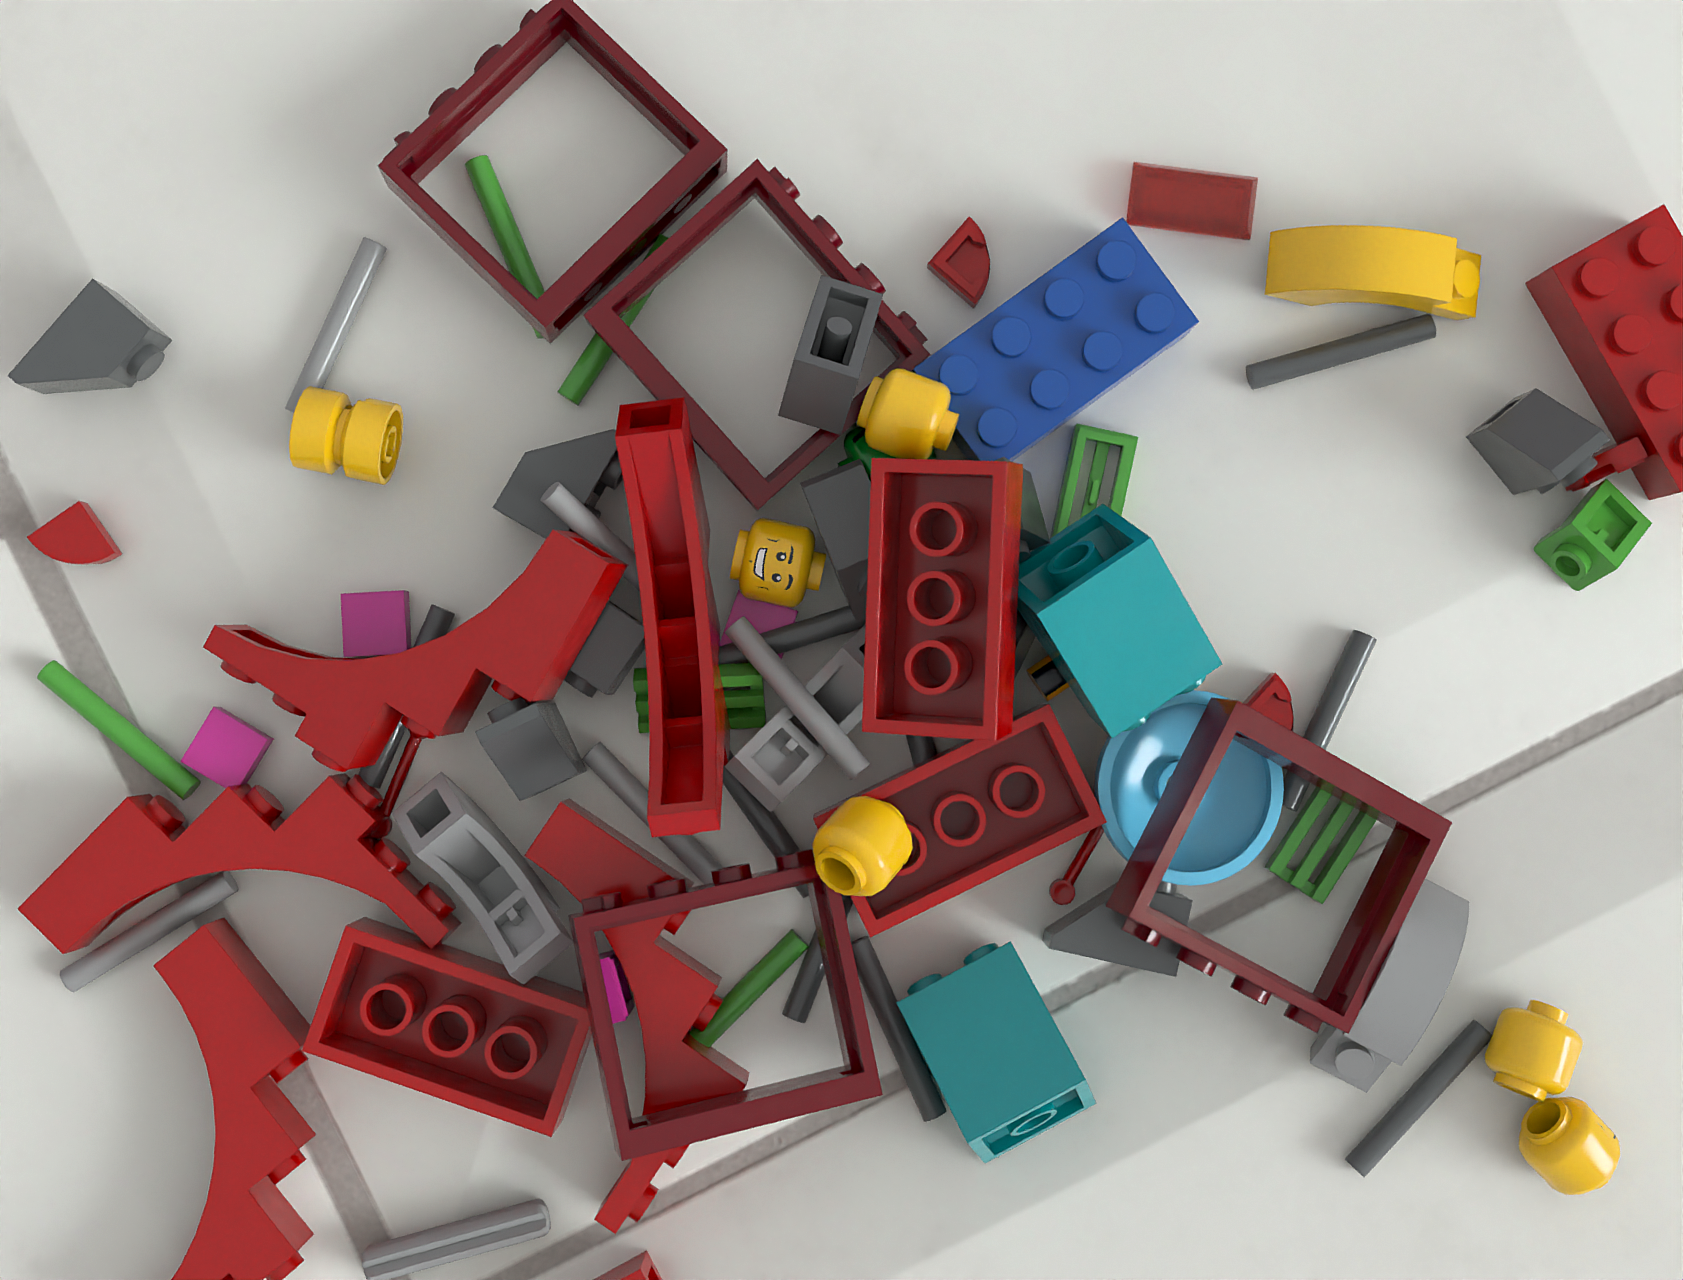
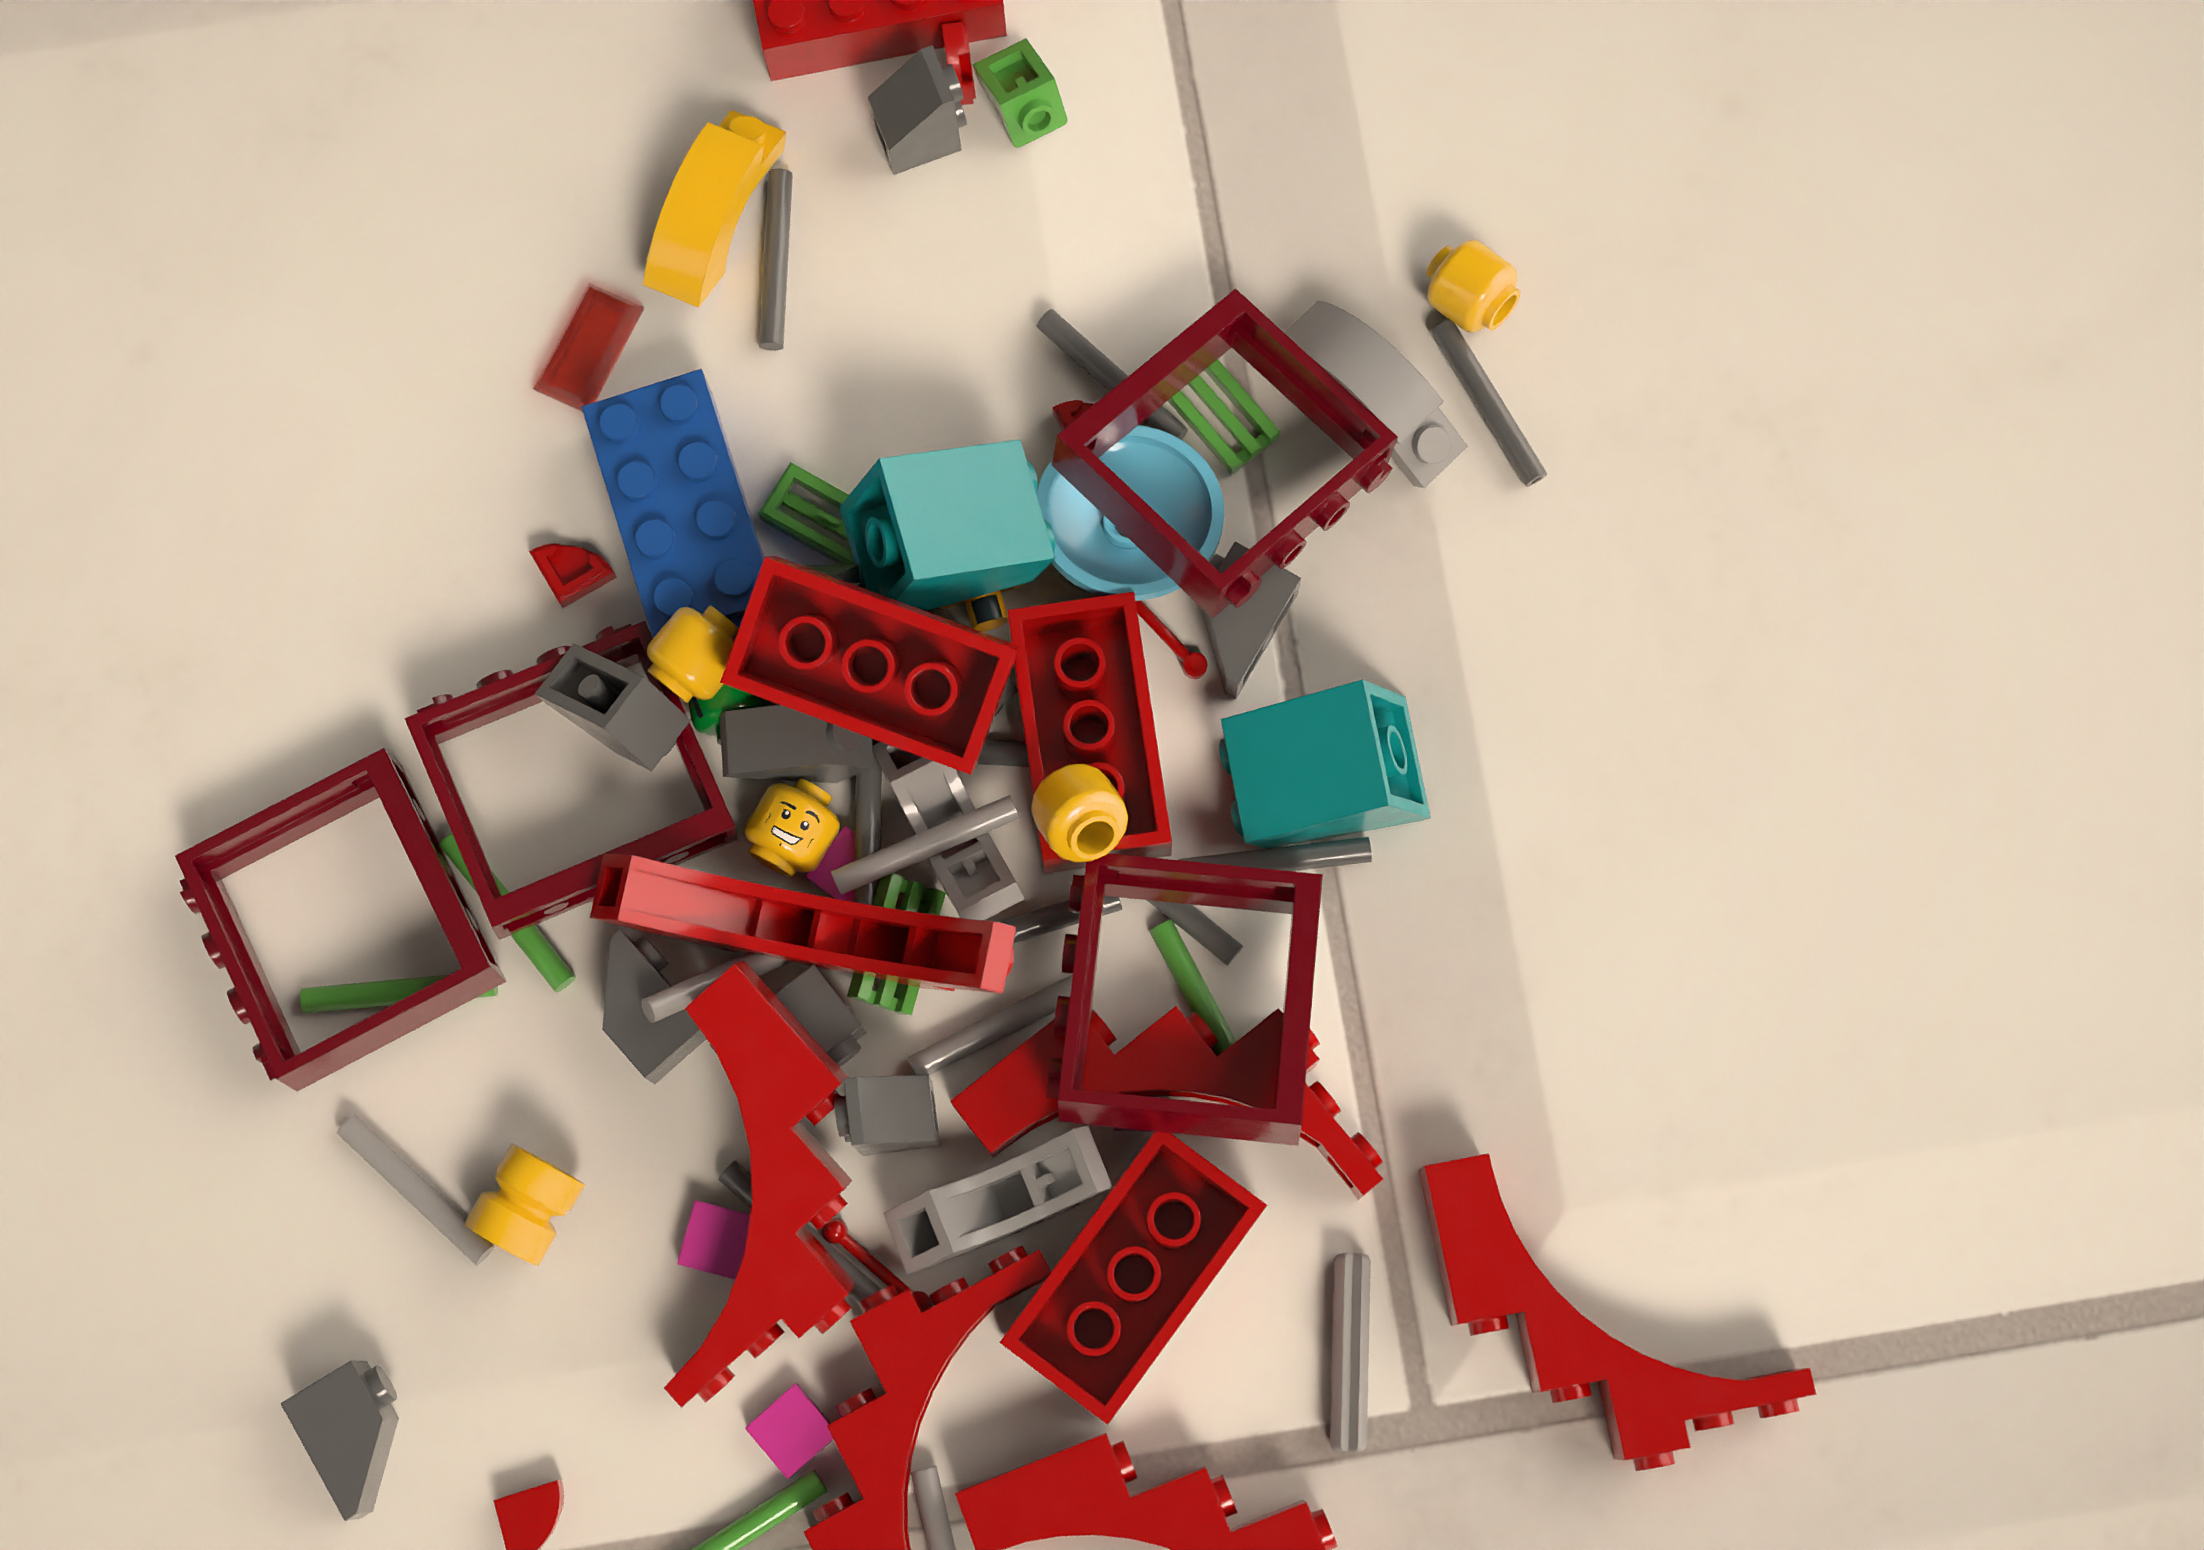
camera: 70 degrees left, 10 degrees down
yellow head [1519,1097,1621,1195] -> none

